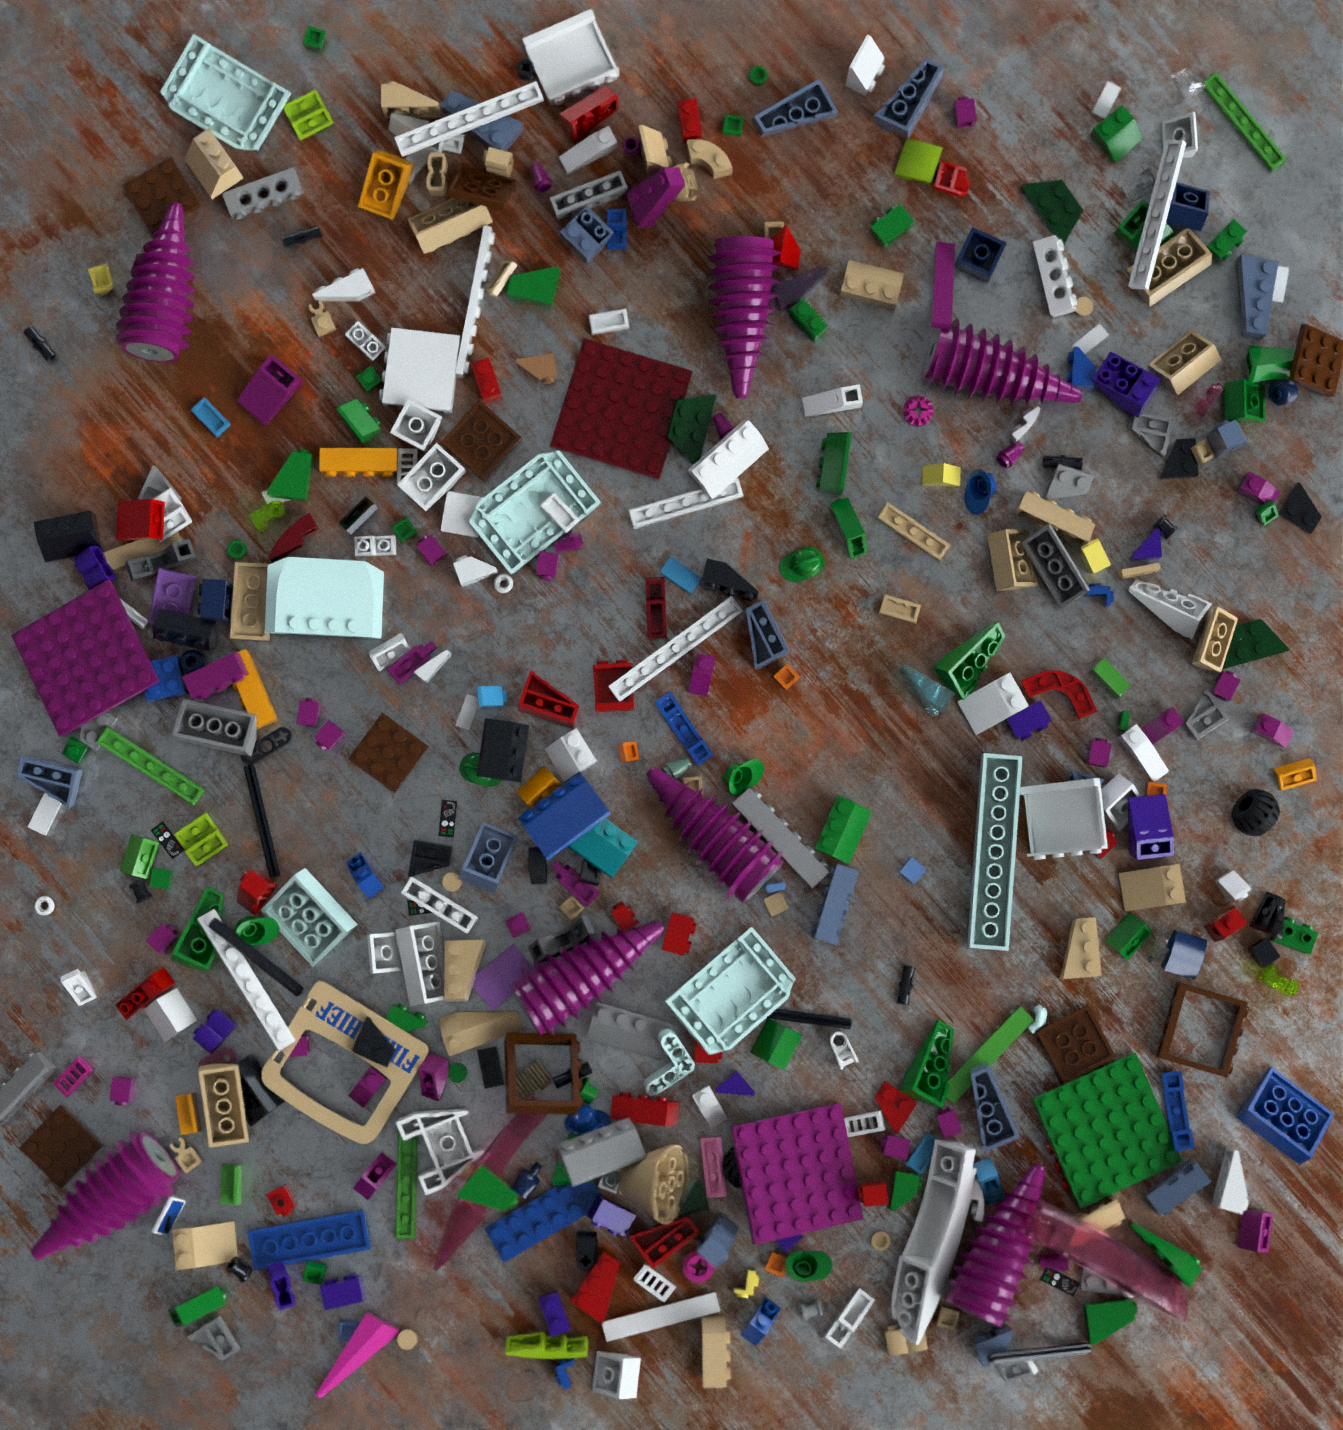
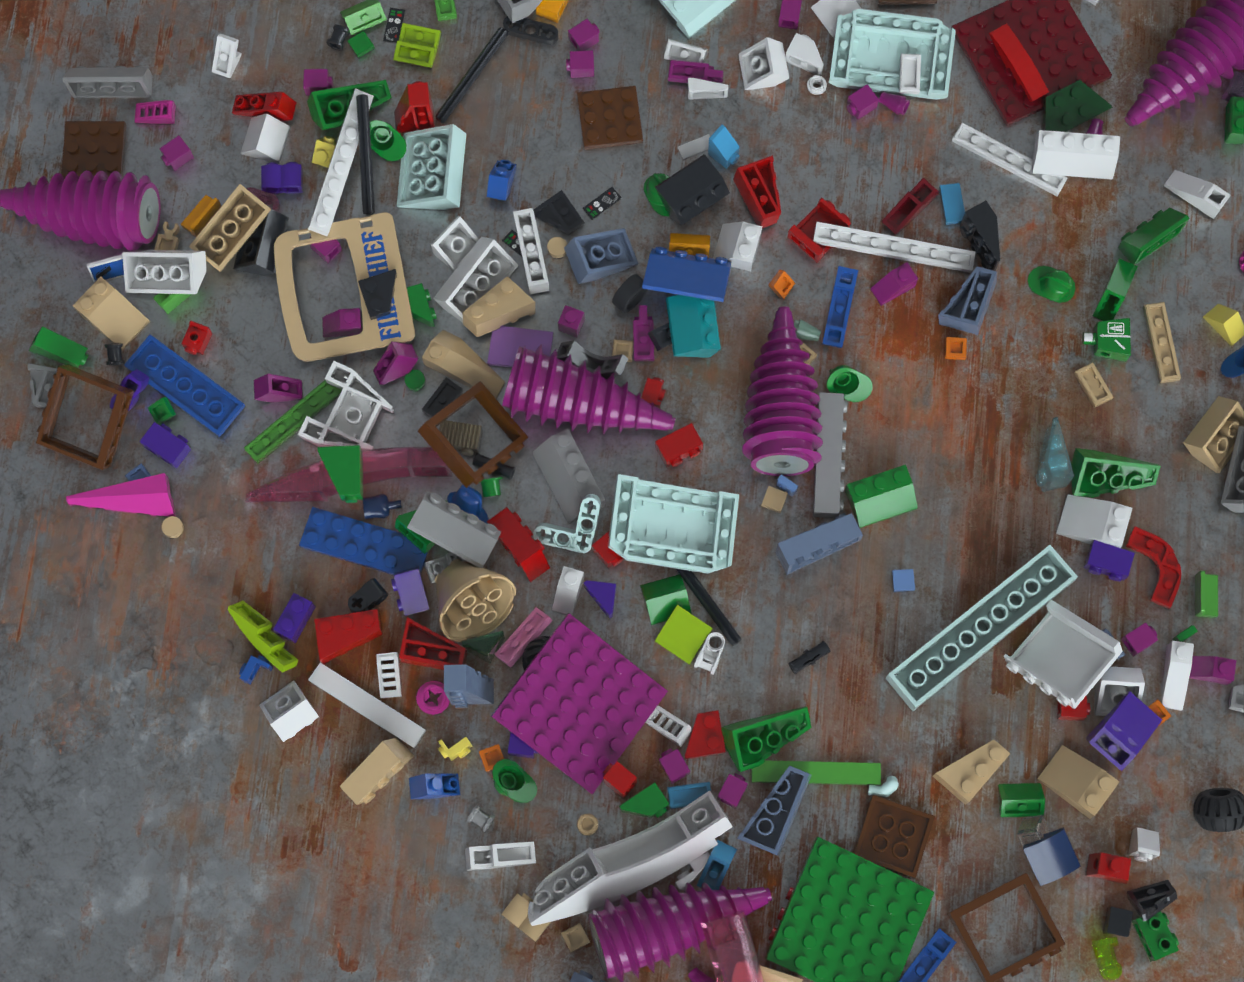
camera: 50 degrees right, 10 degrees down
none -> reddish brown window [36,364,134,470]
none -> white slope [122,250,207,294]
none -> light yellow bracket [311,136,337,168]
none -> lime slope [655,605,713,665]
none -> white slope [738,37,789,90]
none -> red slope [989,23,1049,102]
none -> green torso [1082,318,1131,362]

